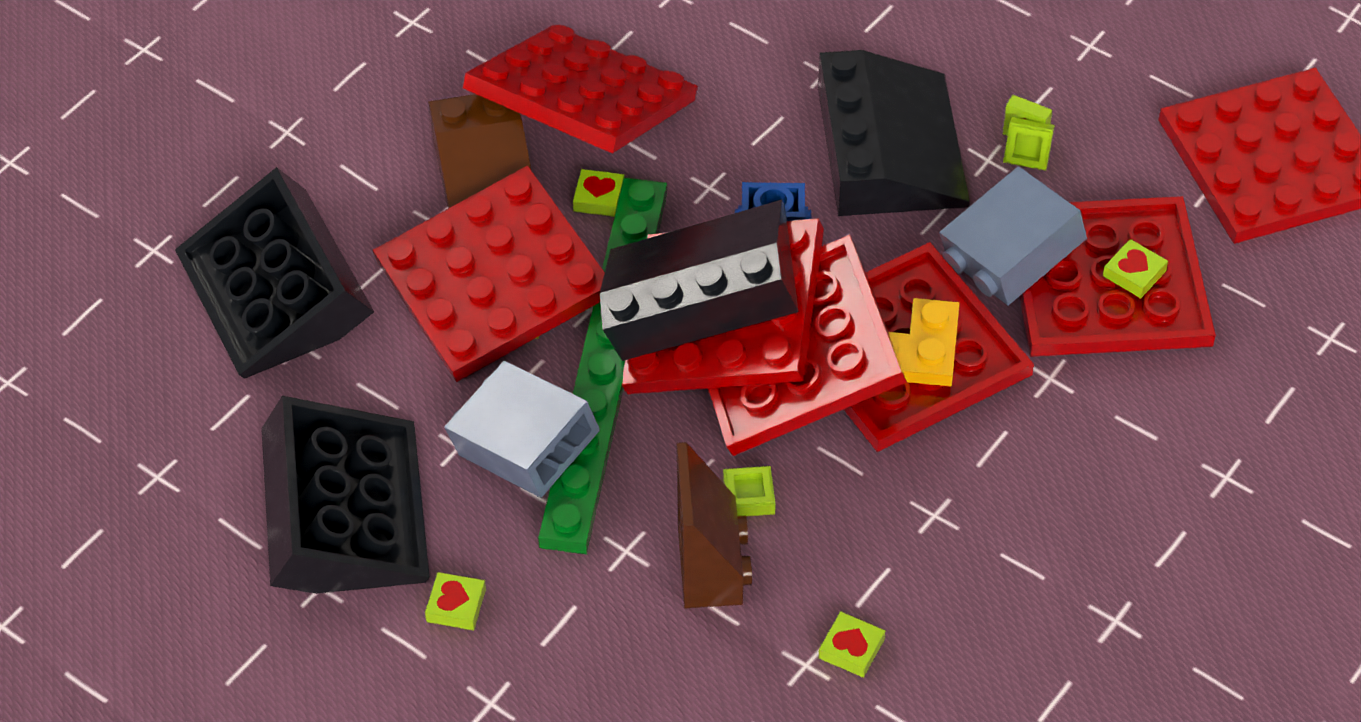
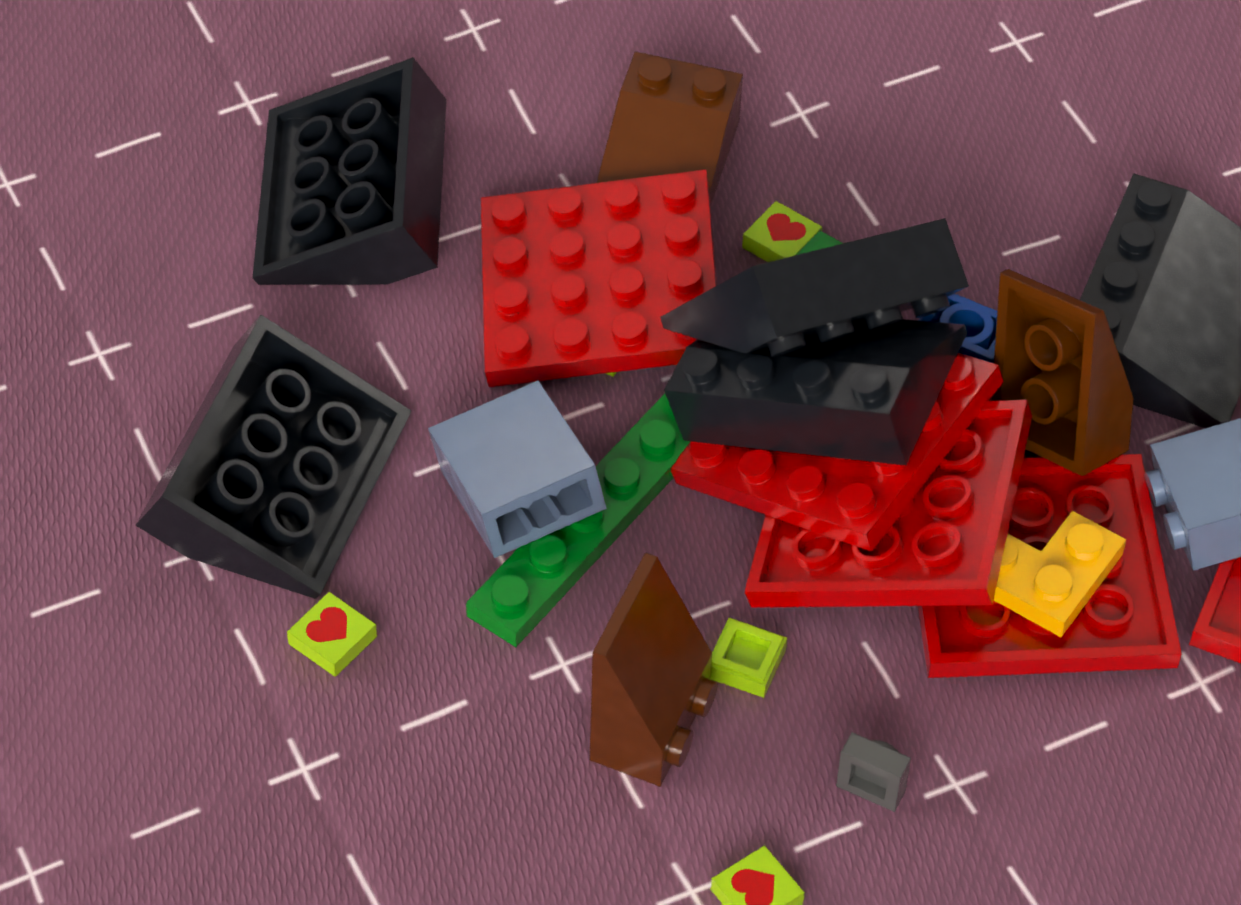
camera: 25 degrees right, 0 degrees up
red plate [463,25,698,154] -> none
none -> black slope [660,218,969,357]
none -> dark grey plate [836,732,911,812]
none -> reddish brown slope [992,269,1134,476]

